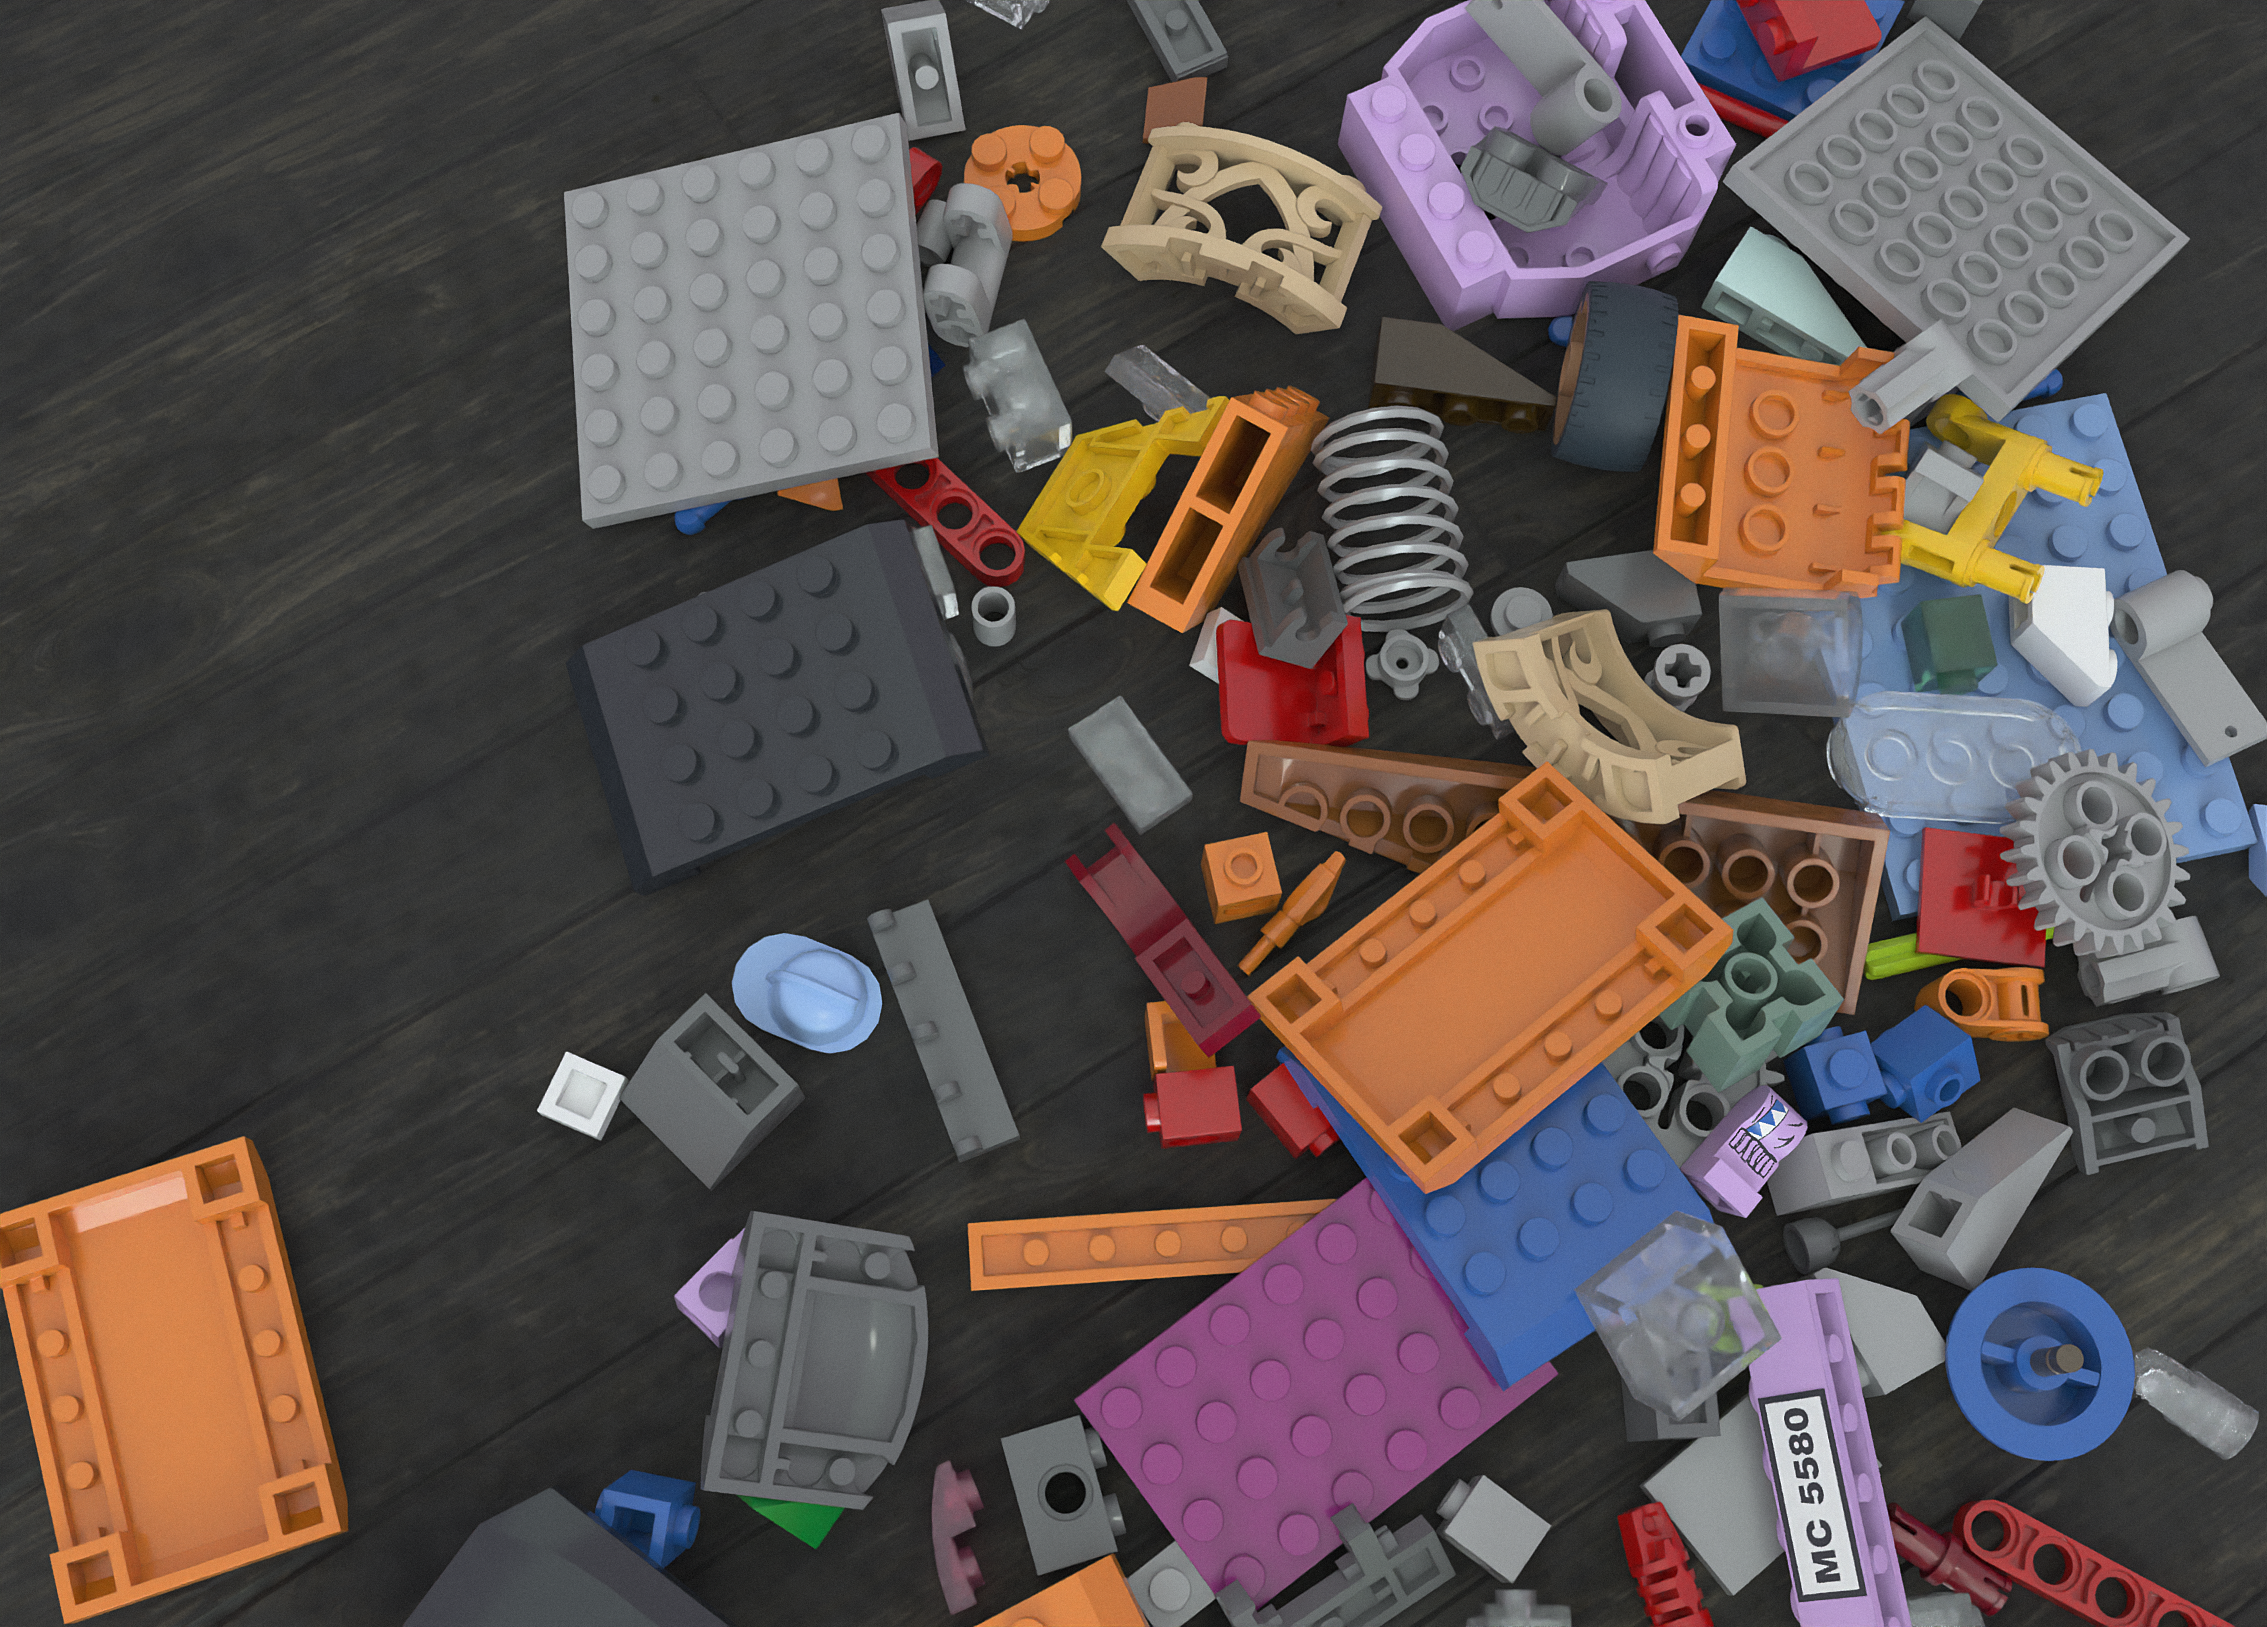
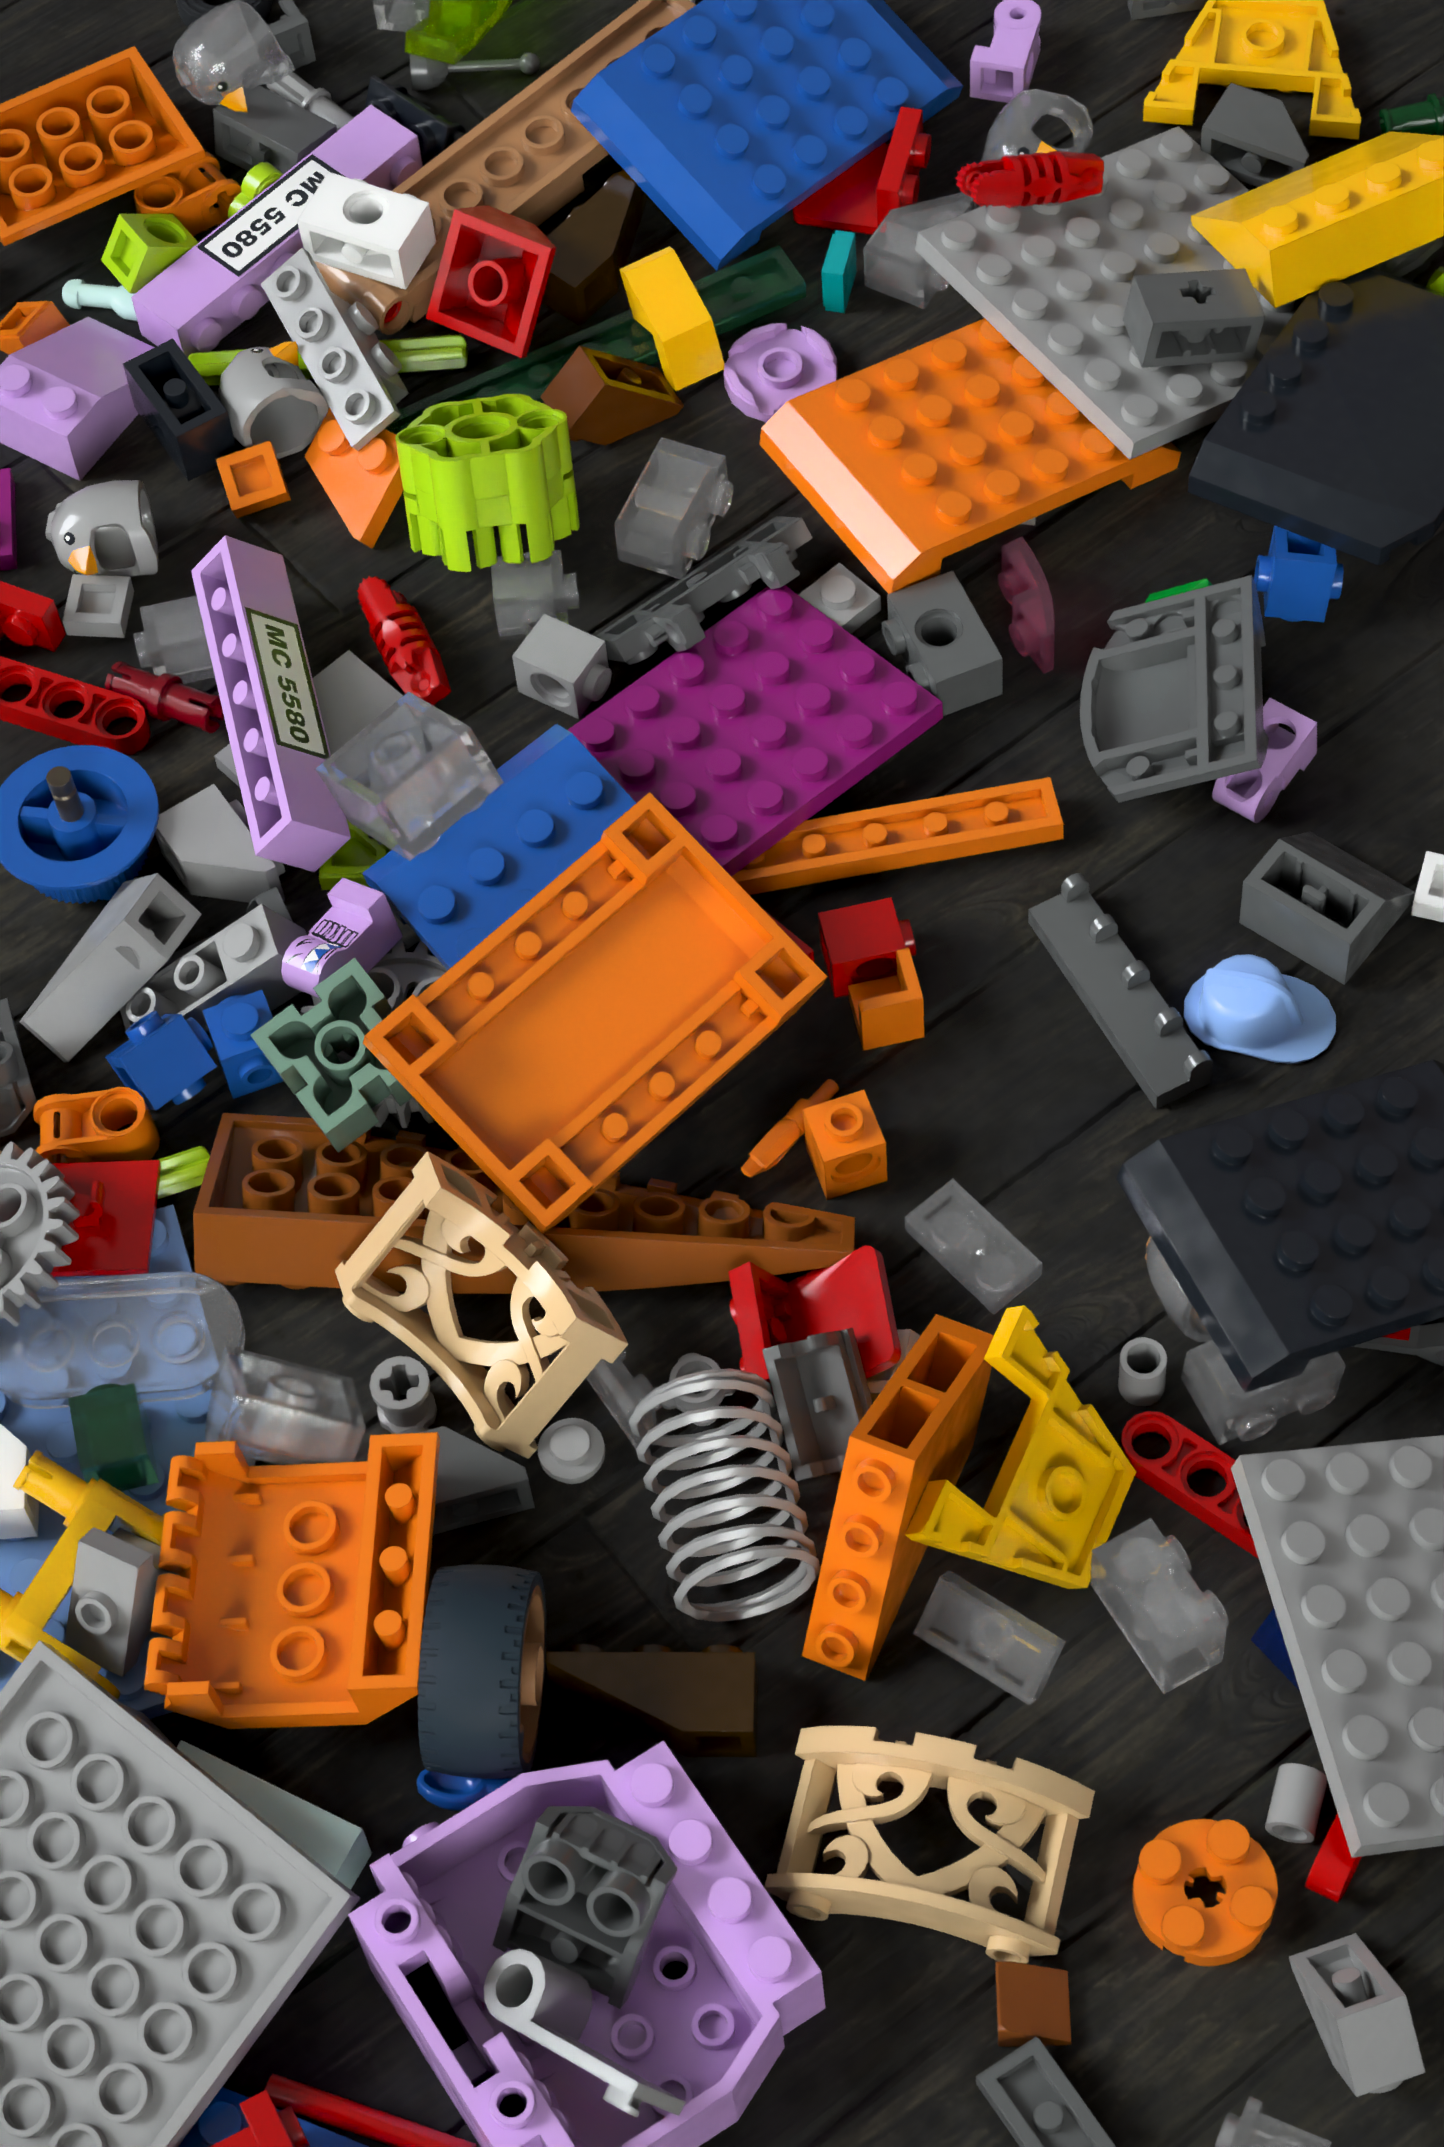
camera: 175 degrees left, 15 degrees down
light grey connector [923,183,1013,347] -> none
dark red piece [1065,823,1262,1058] -> none
light grey piece [1848,318,1979,434] -> none

